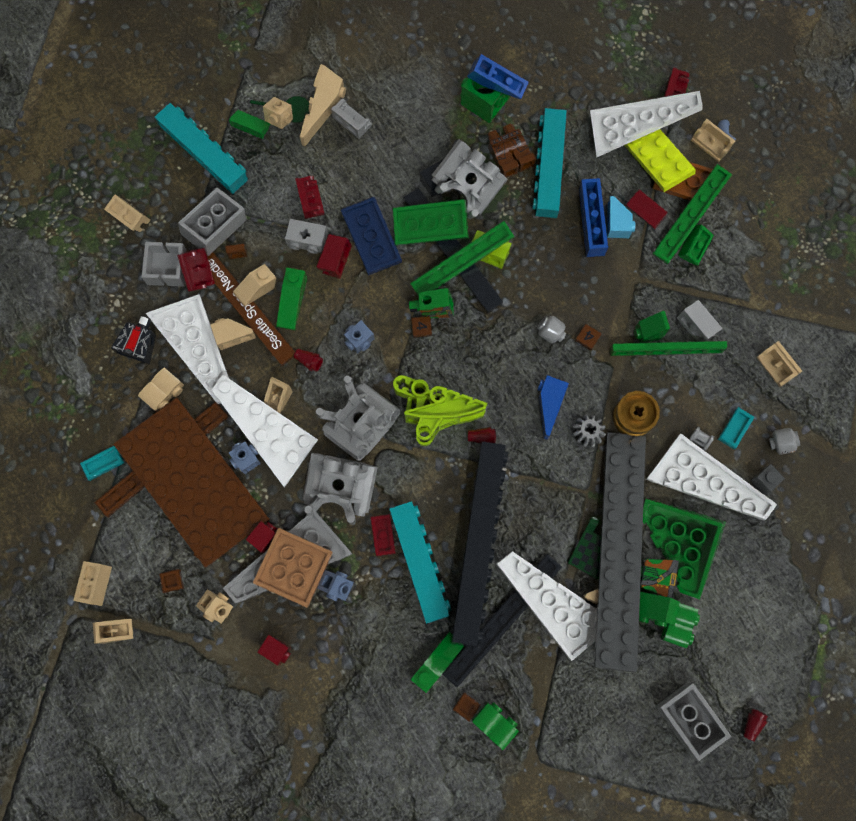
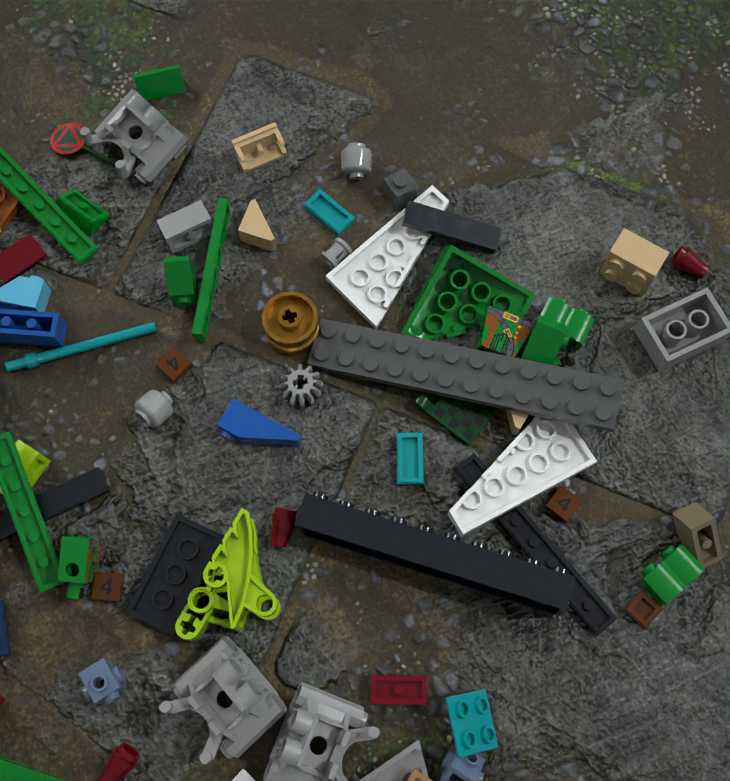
camera: 80 degrees left, 5 degrees down
teal brick [390,501,452,624] -> none
green slope [411,632,464,693] -> none
none -> teal bar [5,322,157,372]
none -> piece [50,123,116,166]
none -> light grey piece [80,89,189,184]
none -> black plate [125,514,224,637]
none -> green slope [133,65,186,101]
none -> tan slope [238,199,277,251]
none -> teal tile [396,433,424,486]
none -> black tile [401,200,501,253]
none -> teal hinge [445,689,498,758]
none -> reddish brown tile [545,485,583,523]
none -> tan brick [599,228,670,297]
none -> dark tan slope [672,502,723,568]

